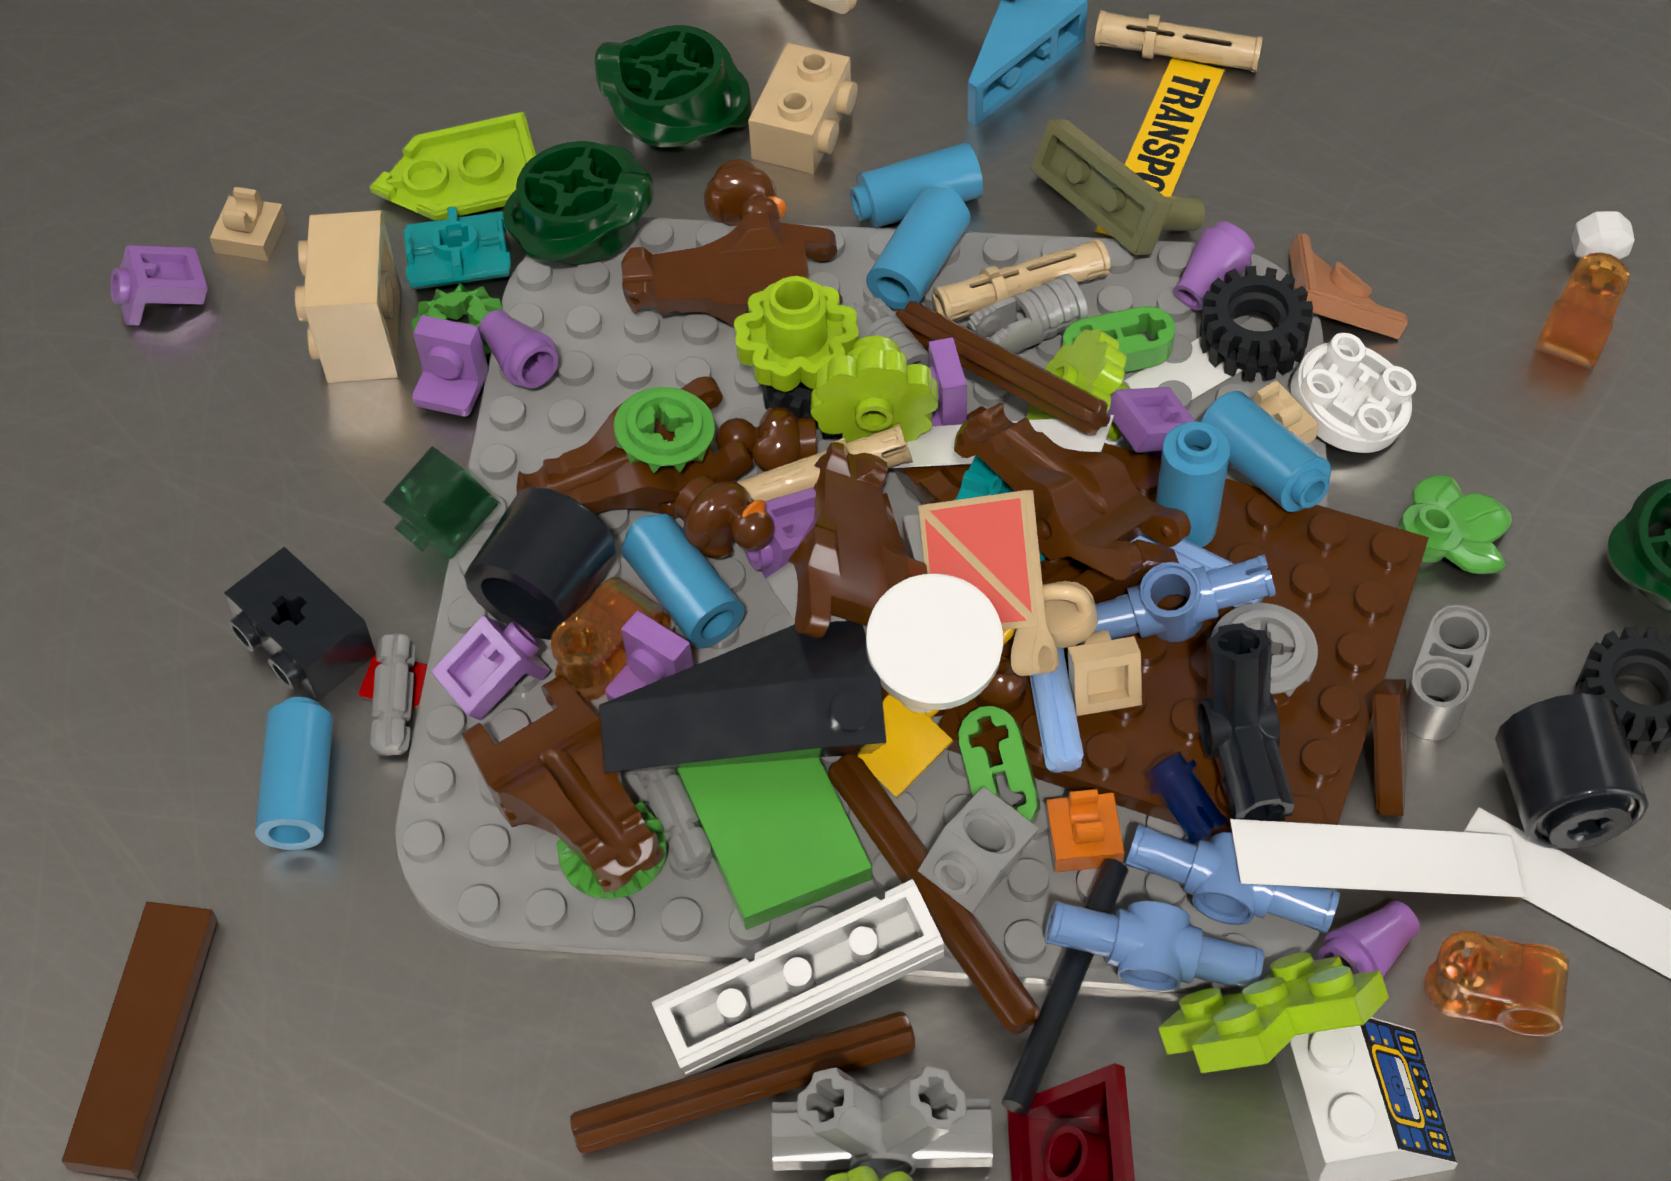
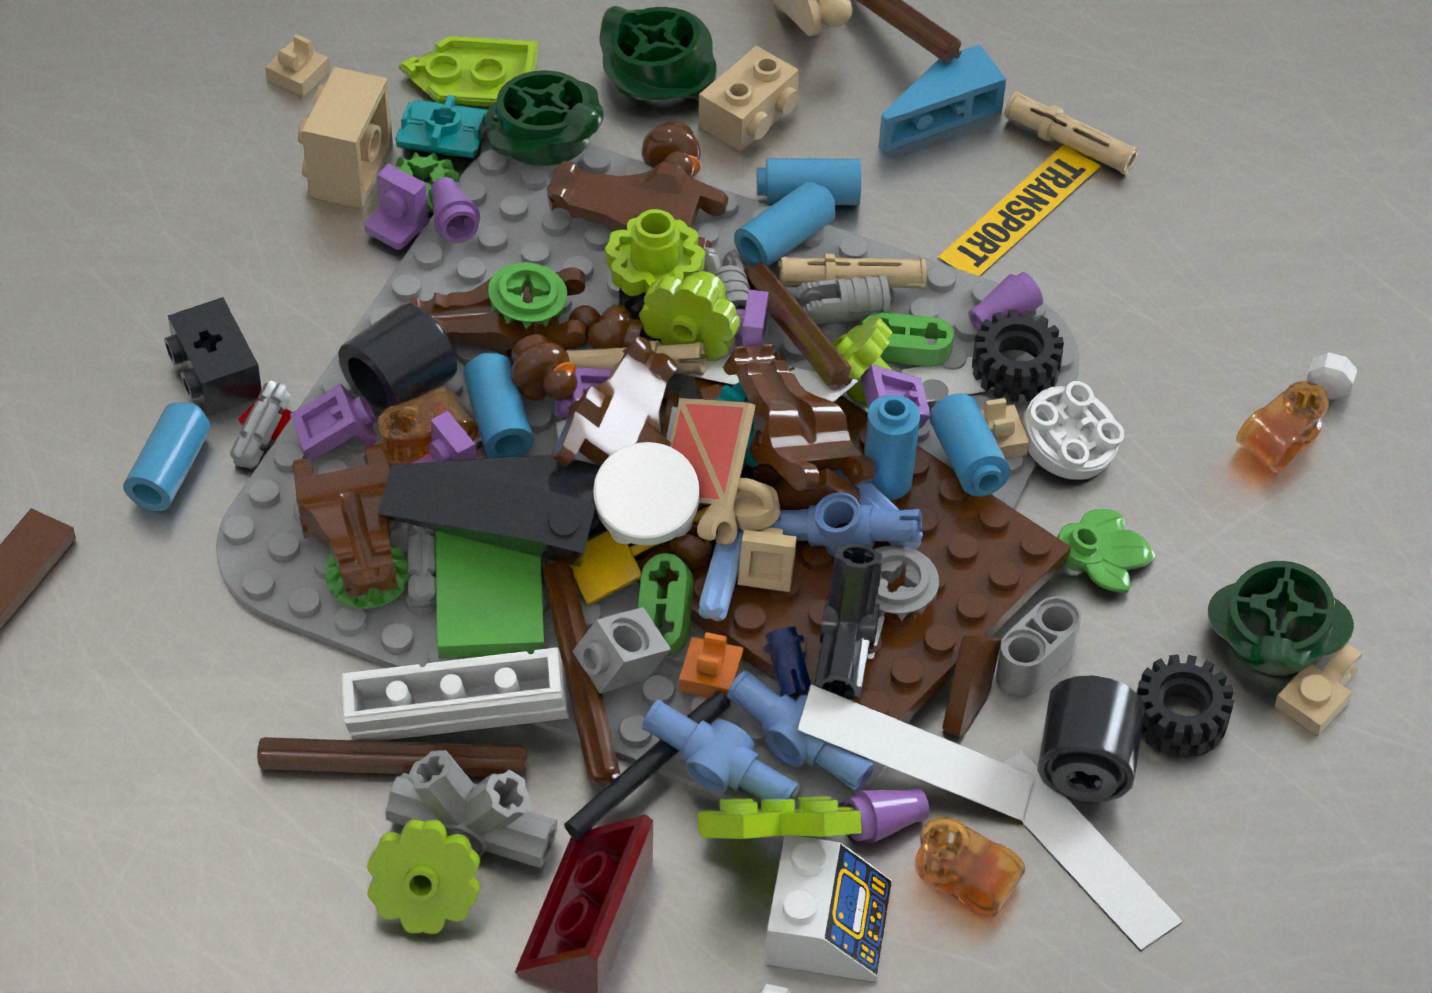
camera: 15 degrees right, 5 degrees down
medium lavender bracket [110,245,208,326] -> none
clear green brick [383,446,499,559] -> none
olive piece [1031,119,1205,255] -> none
nougat tile [1289,233,1408,339] -> none

